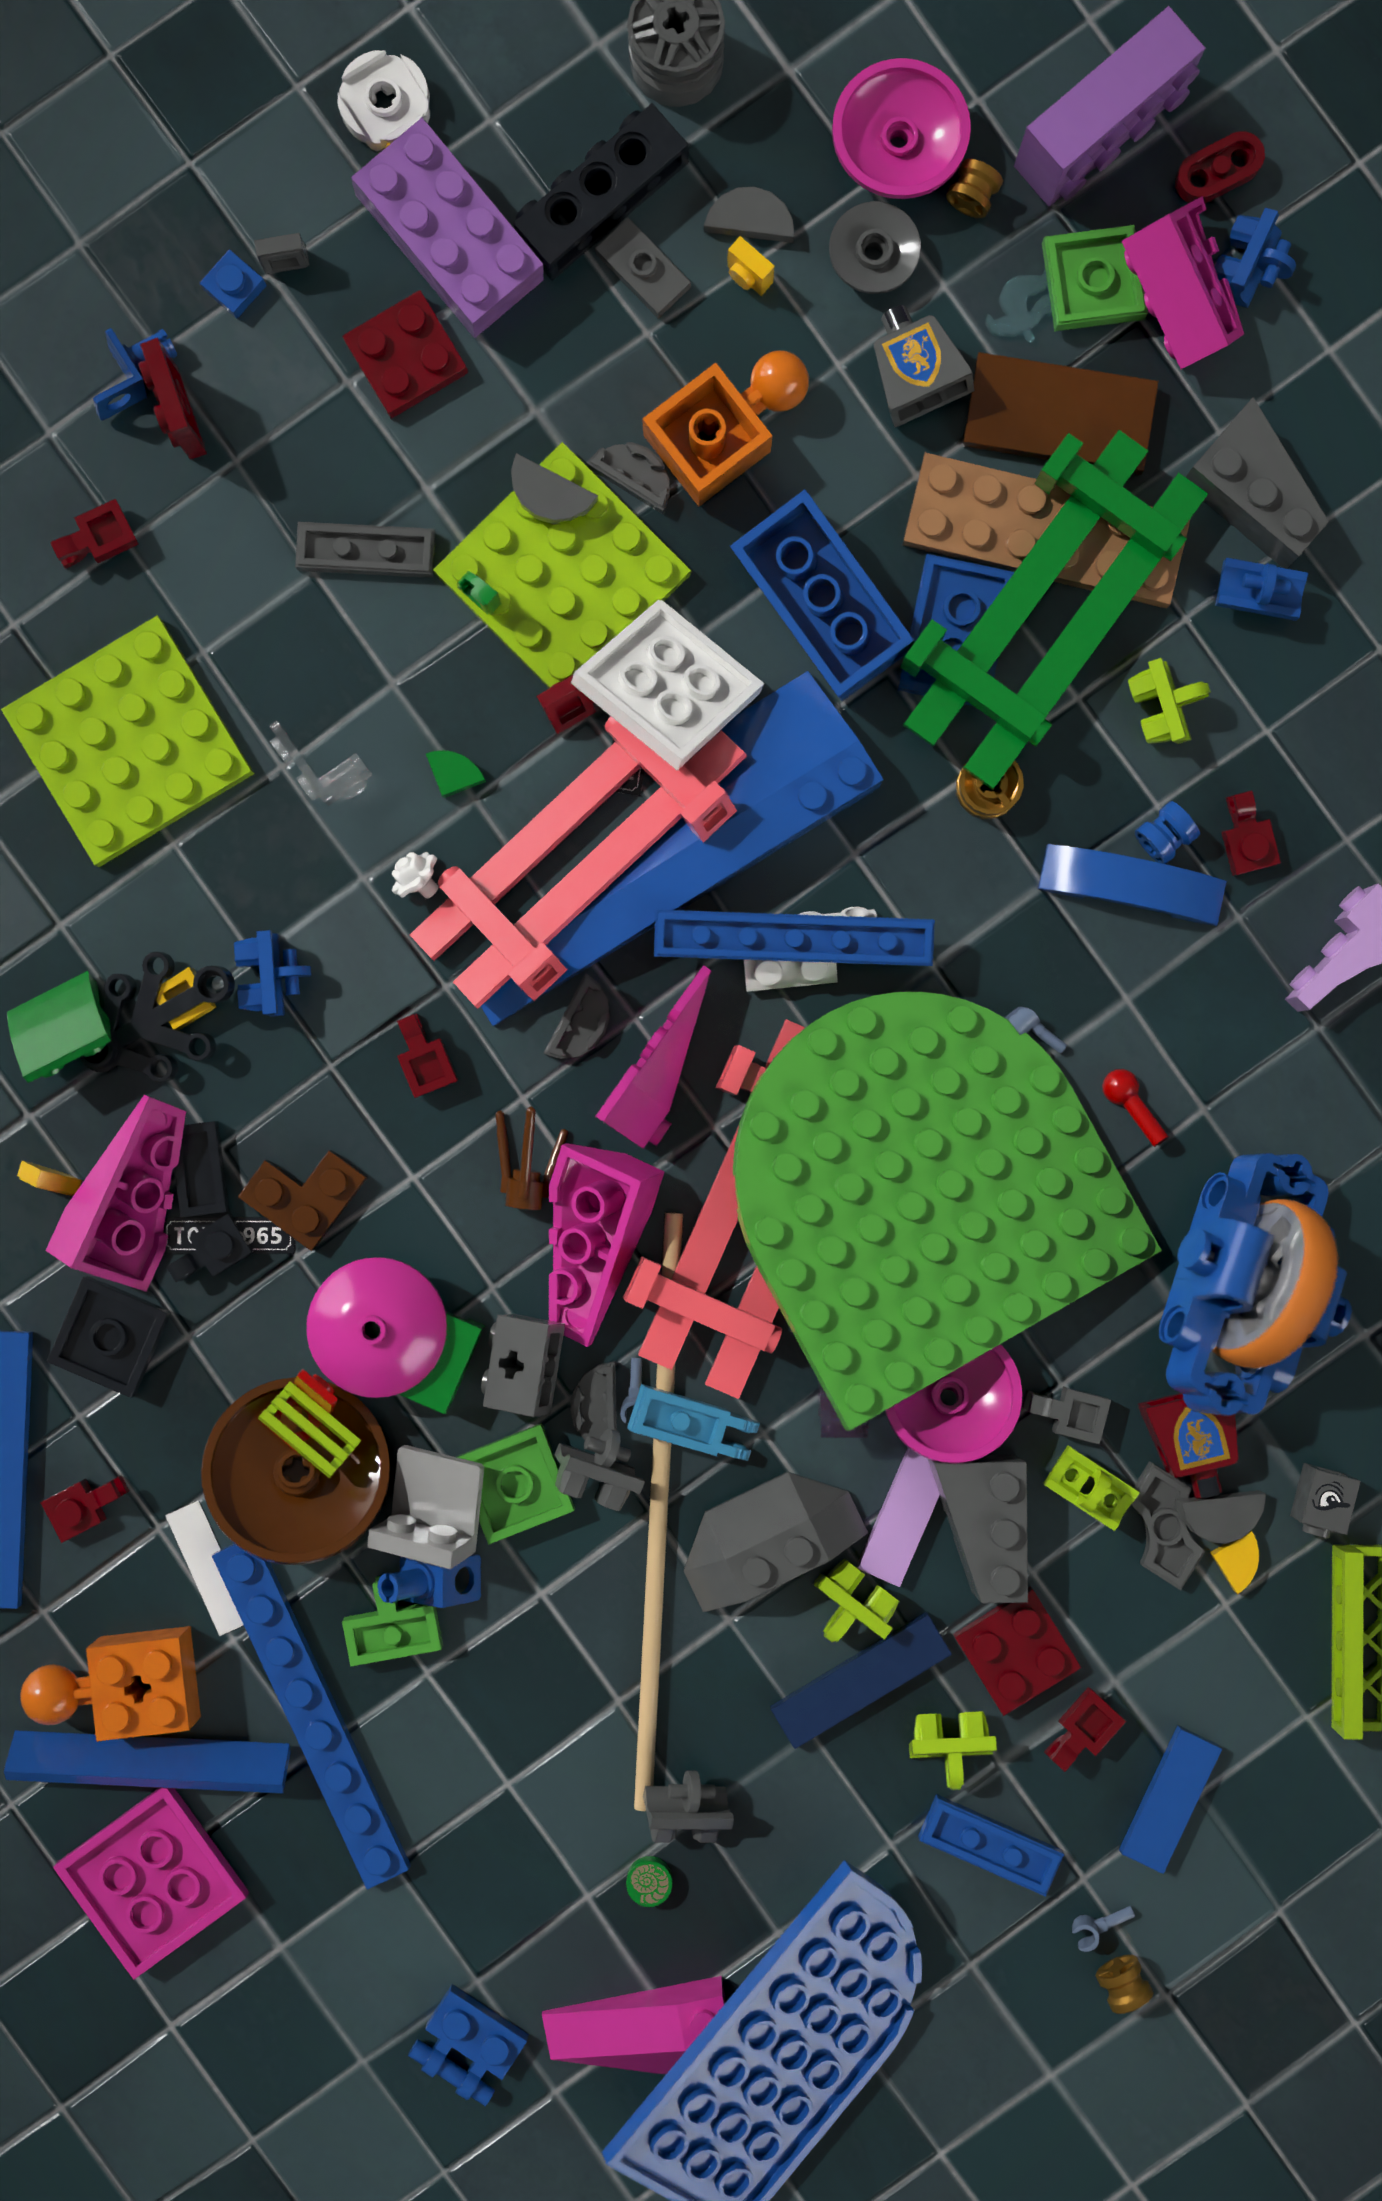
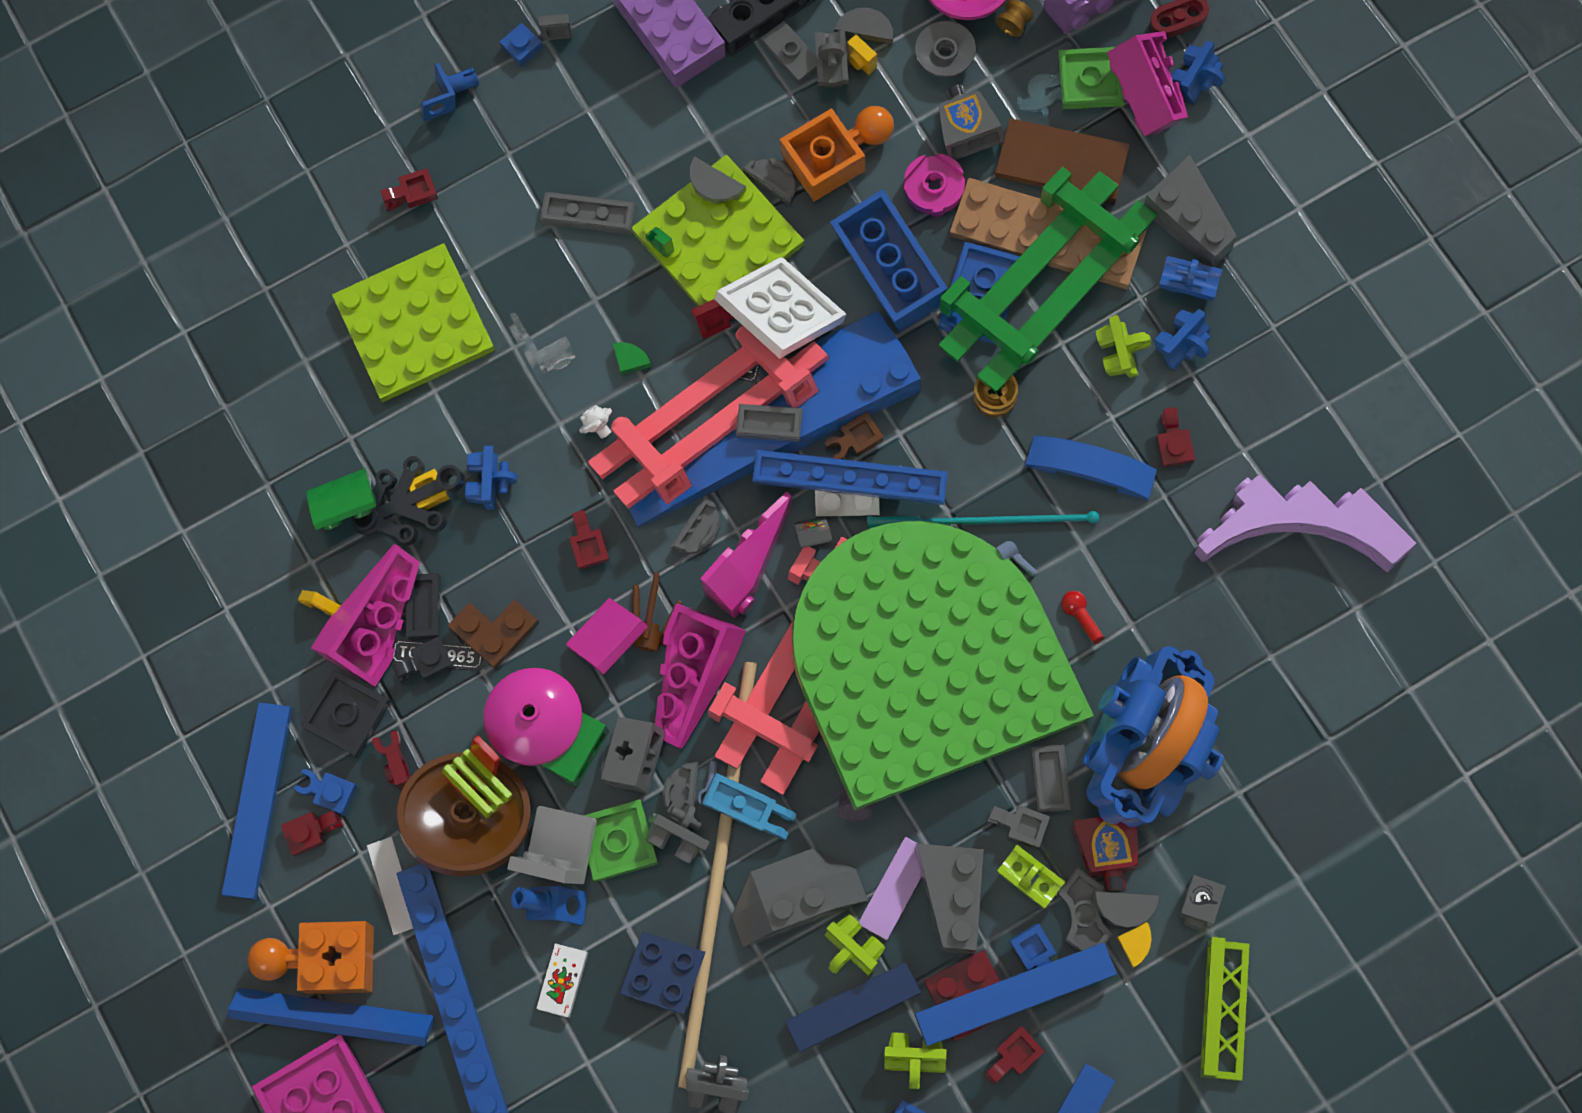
camera: 10 degrees right, 15 degrees down
dark red plate [139,338,207,460] -> none
dark red plate [342,290,468,419] -> none
bright green plate [342,1576,443,1666] -> none
dark pink dish [885,1344,1022,1463] -> none
blue wheel [1134,801,1200,864] -> none
none -> blue plate [294,769,358,816]
none -> dark red plate [372,730,411,791]
none -> white tile [536,943,588,1018]
none -> dark pink tile [565,598,648,674]
none -> dark blue hinge [620,932,706,1015]
none -> dark grey tile [736,404,803,442]
none -> dark grey tile [794,516,832,548]
none -> dark grey hips [815,30,849,88]
none -> reddish brown plate [824,412,884,460]
none -> teal piece [867,511,1099,529]
none -> dark pink plate [904,154,965,217]
none -> blue tile [914,943,1117,1047]
none -> blue plate [1009,923,1056,970]
none -> dark grey tile [1031,744,1071,813]
none -> blue hips [1154,309,1211,370]

